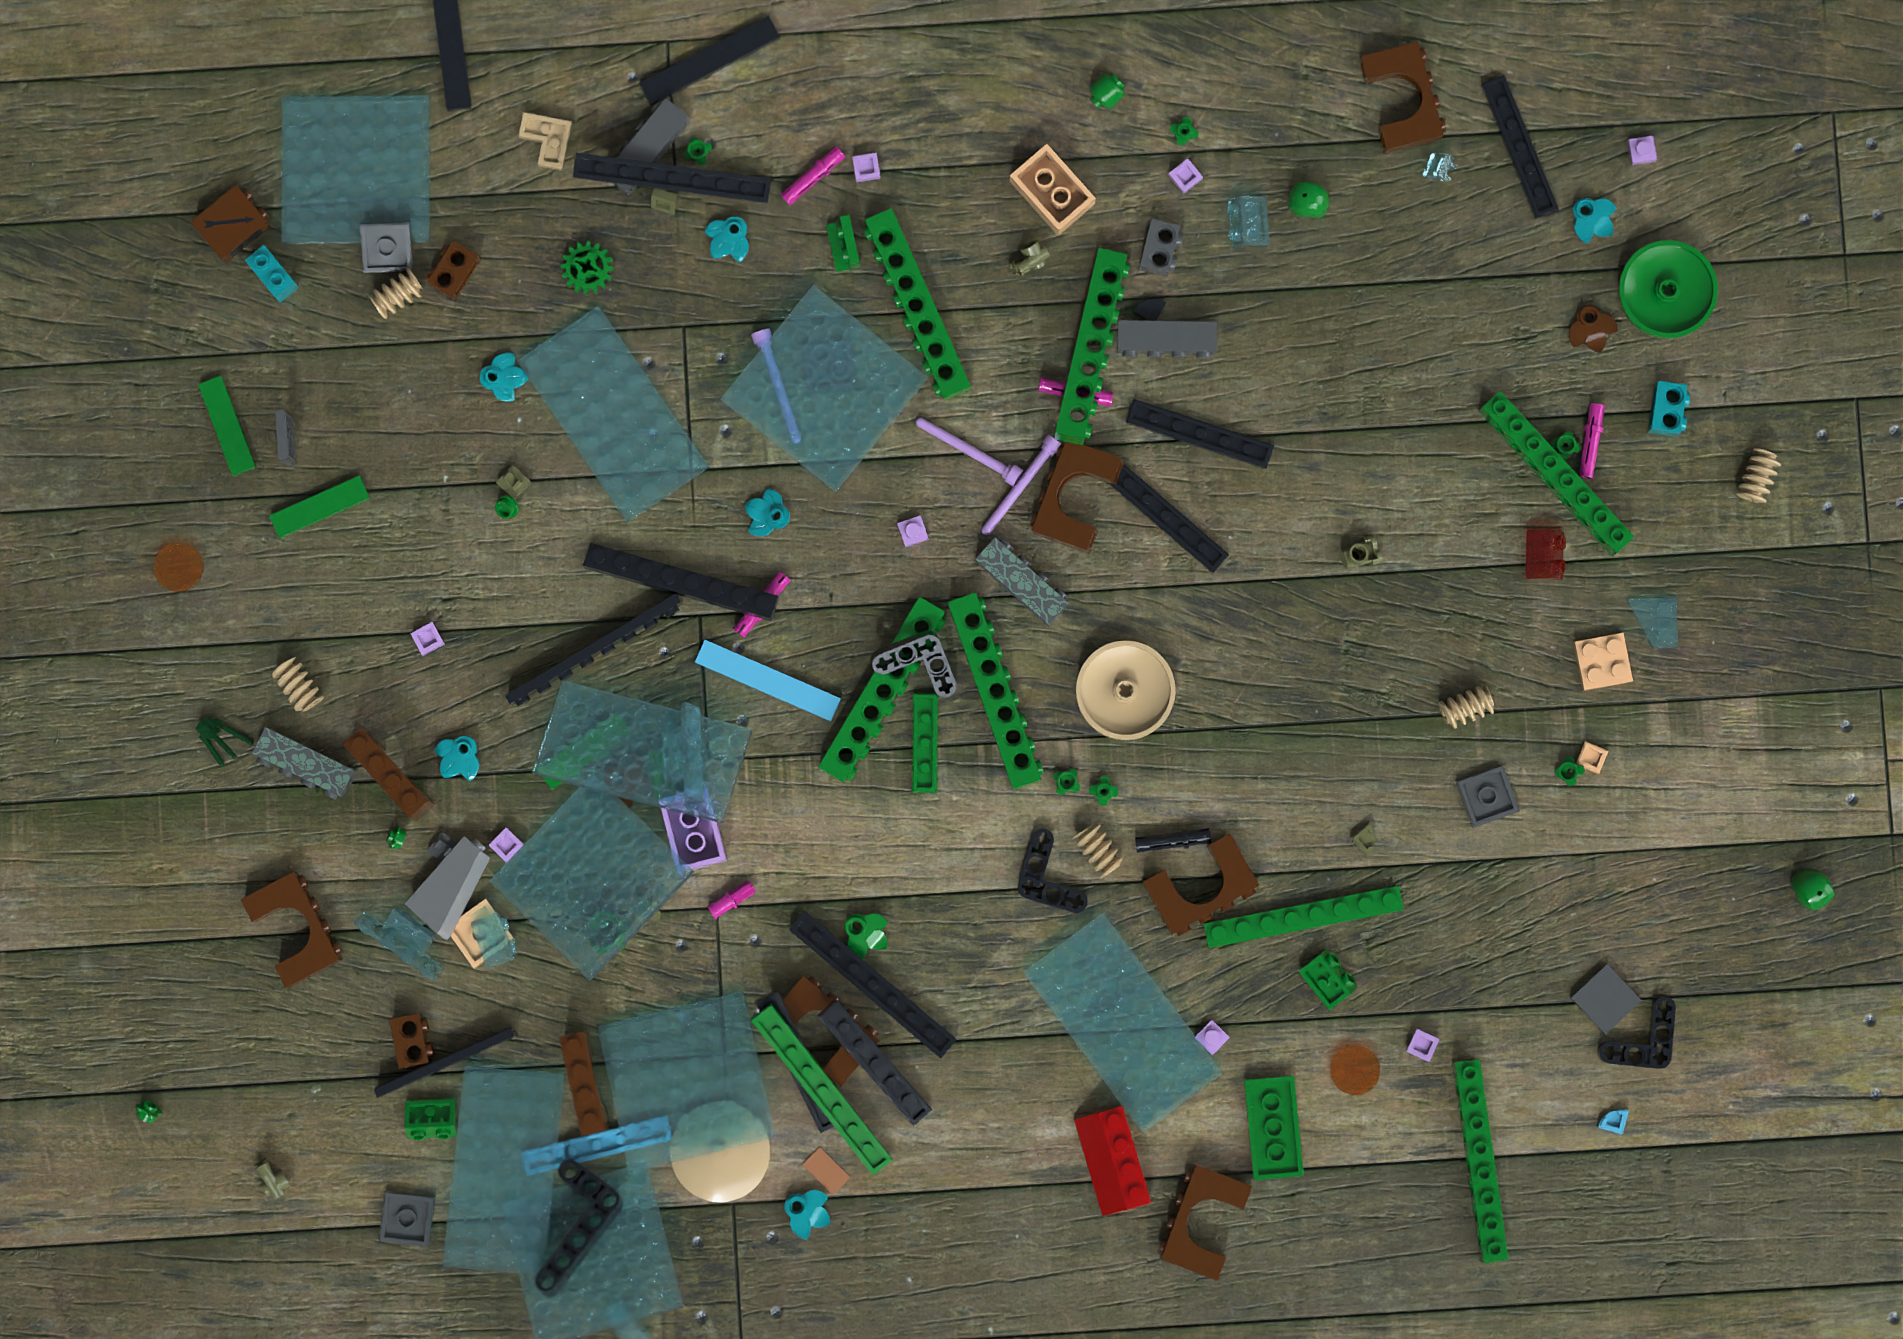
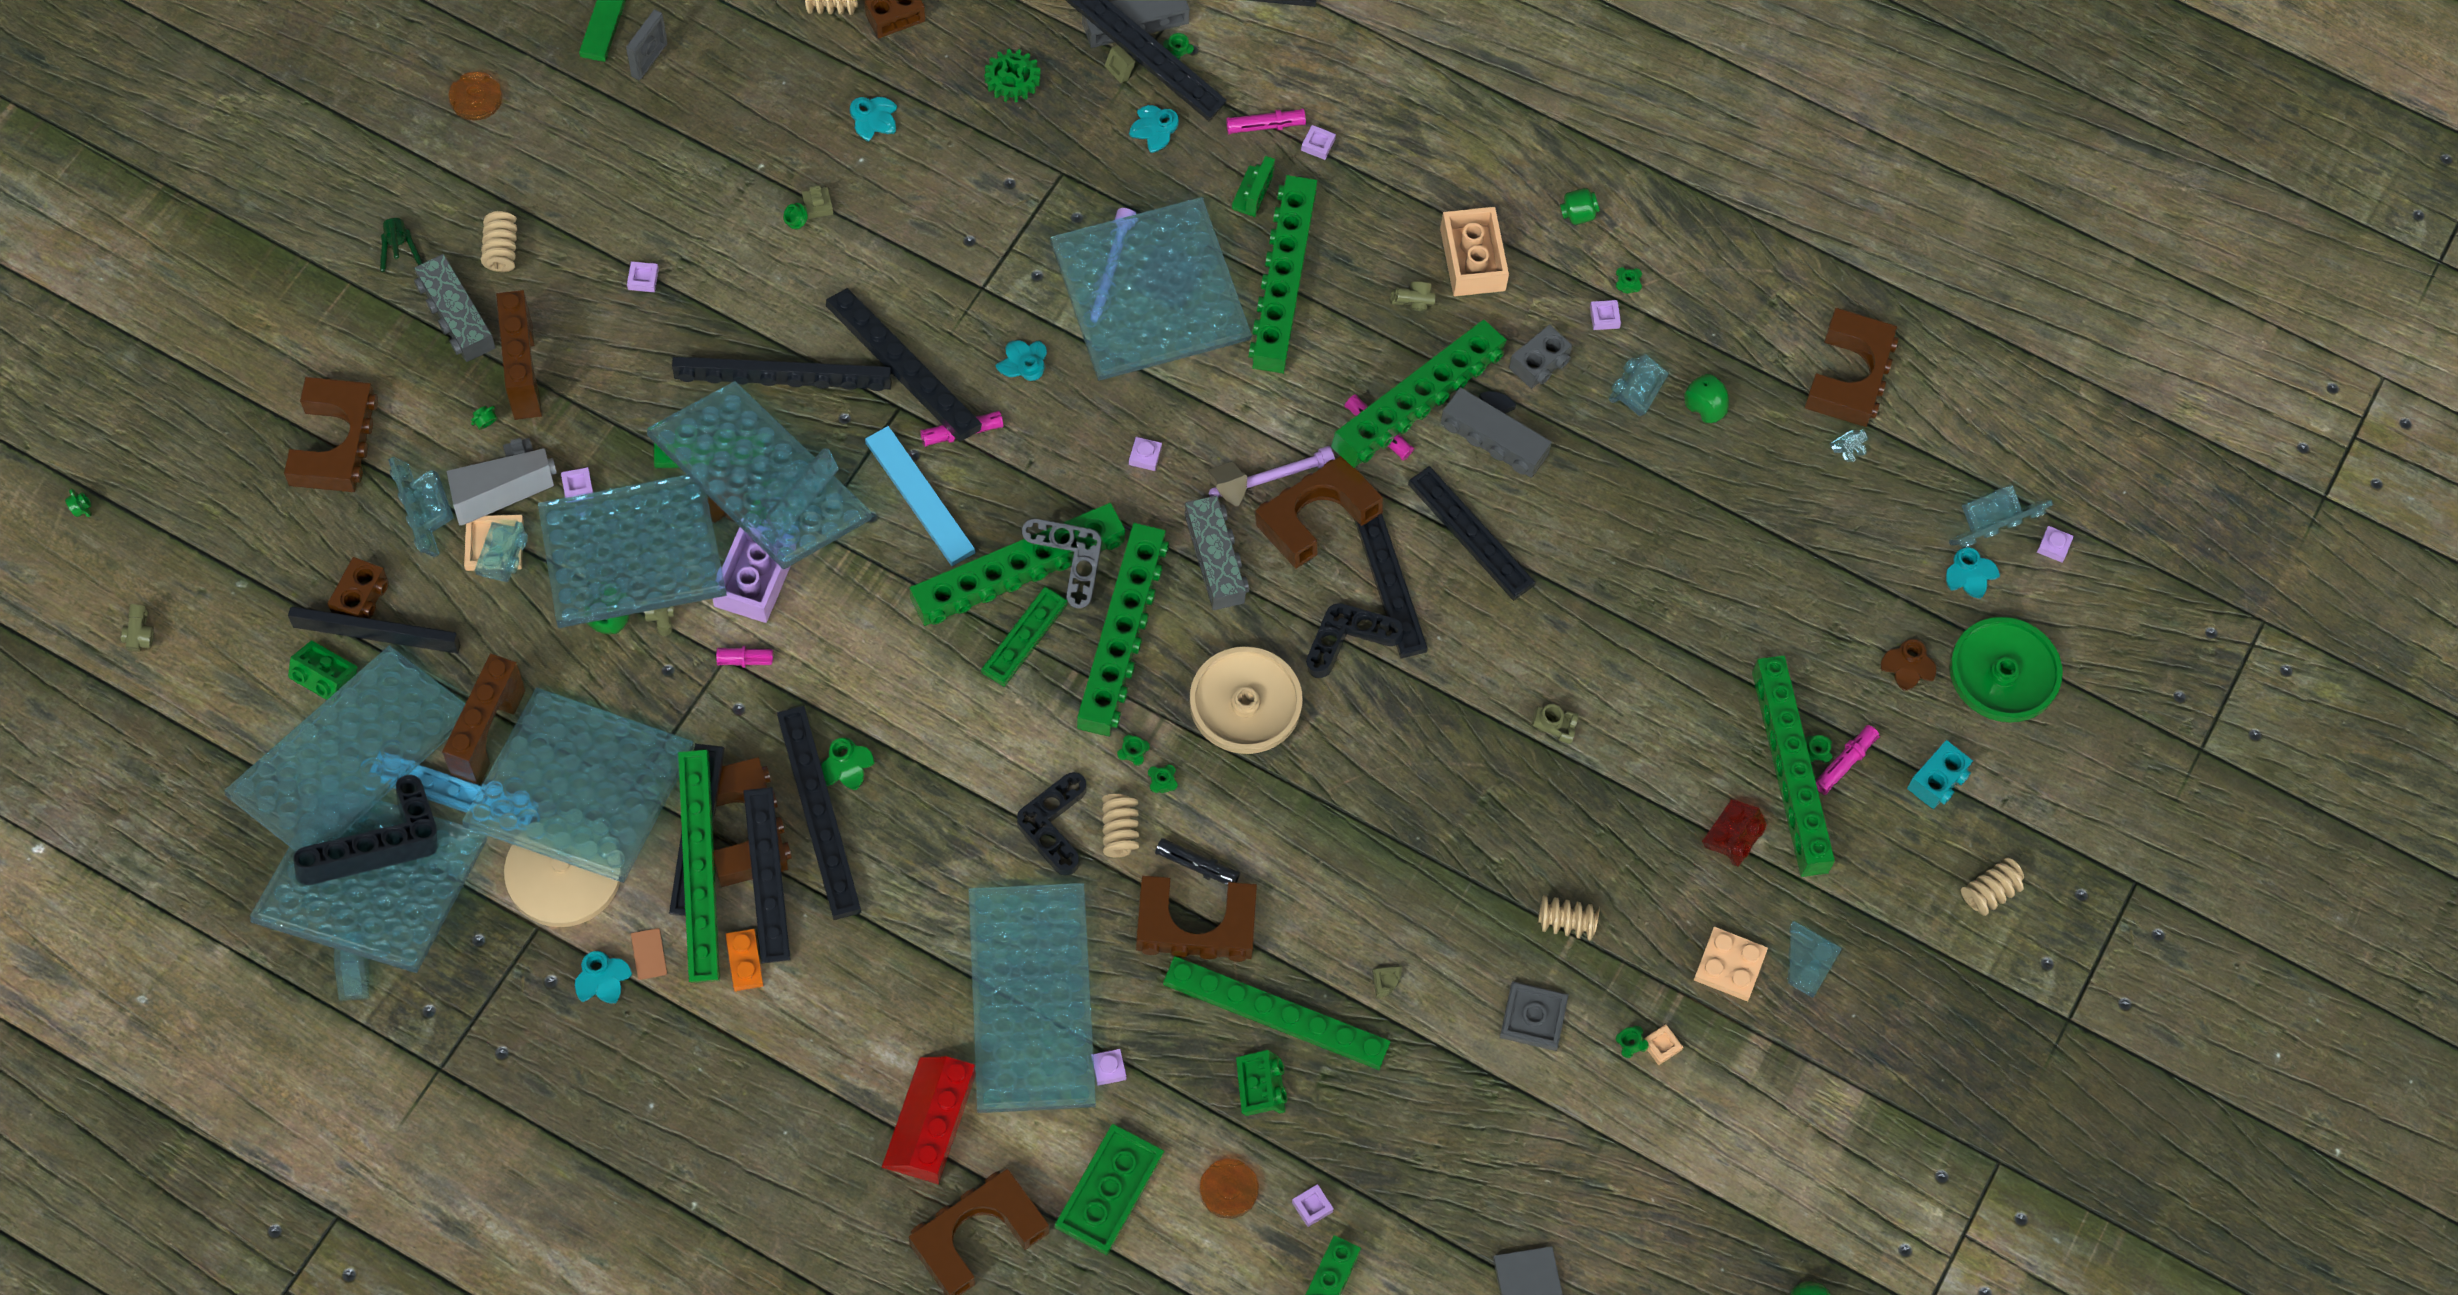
camera: 25 degrees right, 20 degrees down
green tile [269,476,370,539] -> none
dark grey tile [379,1191,436,1247] -> none
teal plate [434,735,480,781] -> none
clear light blue plate [517,306,709,523] -> none
lavender piece [916,417,1023,487] -> none
black tile [1481,75,1559,220] -> none
none -> orange plate [726,929,764,991]
none -> dark tan tile [1208,461,1247,506]
none -> black beam [1306,603,1404,678]
none -> clear light blue bracket [1948,485,2053,548]

